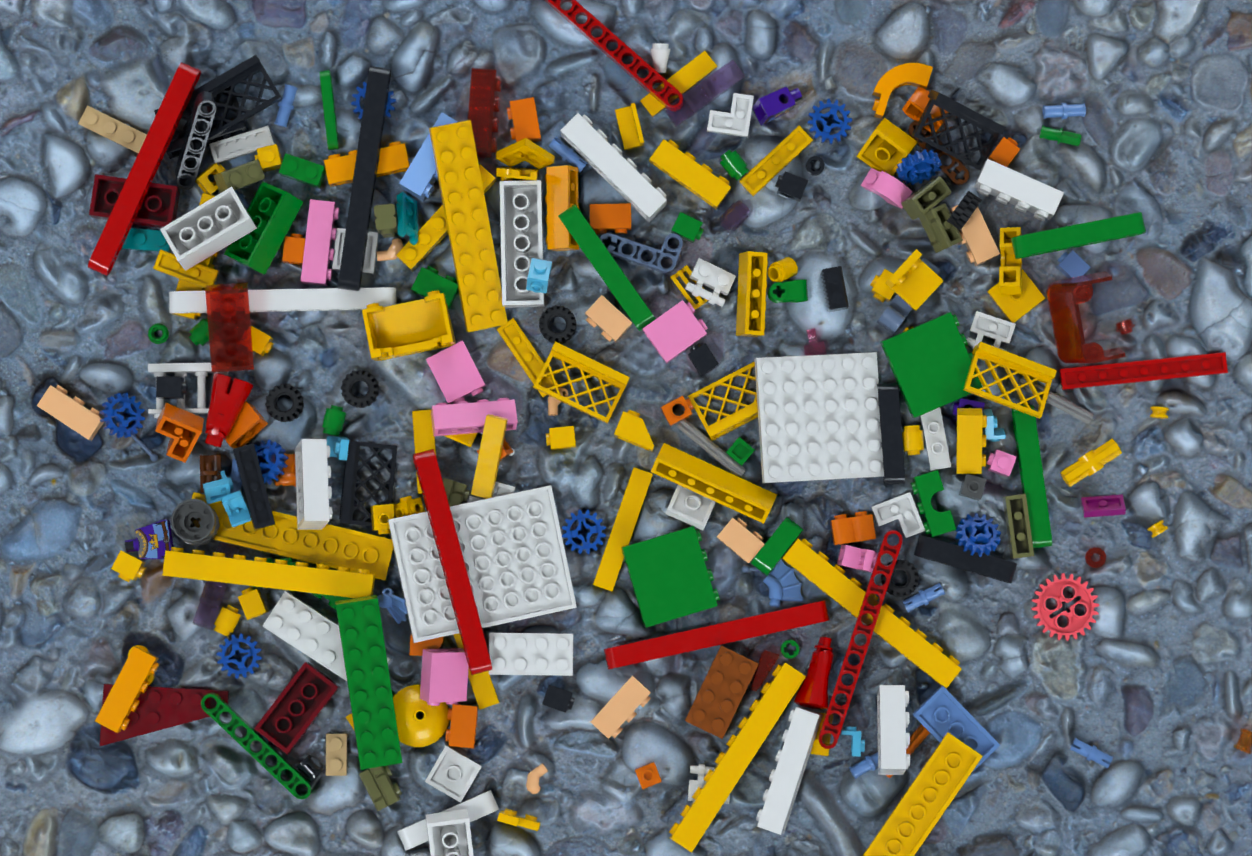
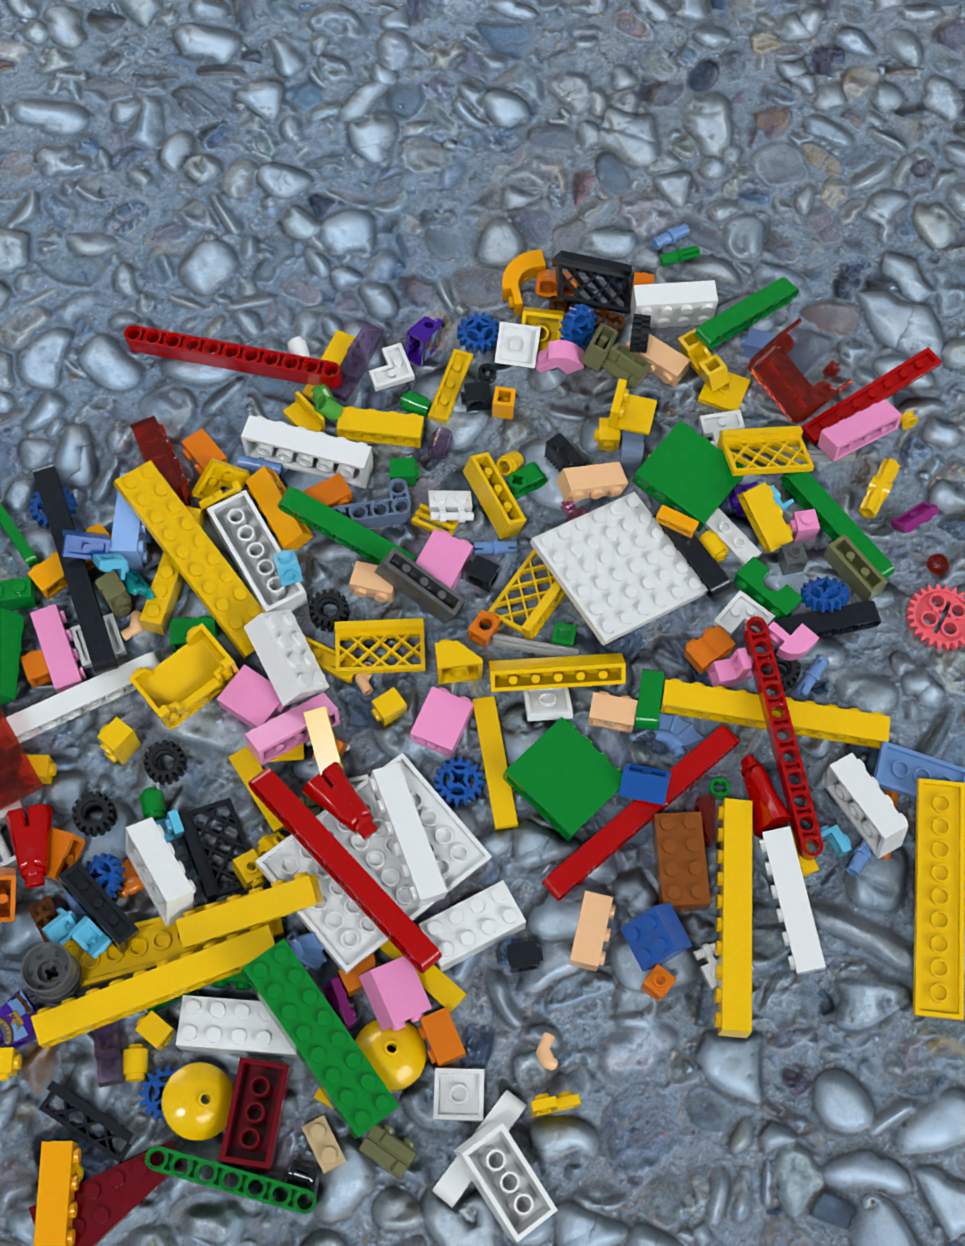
camera: 35 degrees left, 20 degrees down
none -> black fence [39,1080,138,1163]
none -> panel [62,529,111,560]
none -> medium azure bracket [93,553,129,580]
none -> yellow brick [97,716,142,766]
none -> yellow dish [161,1062,234,1141]
none -> yellow brick [175,872,324,948]
none -> white brick [244,609,329,706]
none -> red piece [302,762,378,840]
none -> bright green piece [311,384,343,421]
none -> magenta plate [323,977,356,1030]
none -> white brick [368,763,448,907]
none -> flat silver brick [374,547,465,624]
none -> bright pink brick [410,686,474,757]
none -> medium blue pin [473,539,517,556]
none -> light orange brick [492,386,516,420]
none -> white plate [494,321,541,368]
none -> light nougat brick [556,462,628,502]
none -> blue panel [619,763,672,805]
none -> blue brick [621,903,693,972]
none -> light orange piece [655,505,699,538]
none -> bright pink brick [767,621,819,661]
none -> bright pink brick [818,399,902,461]

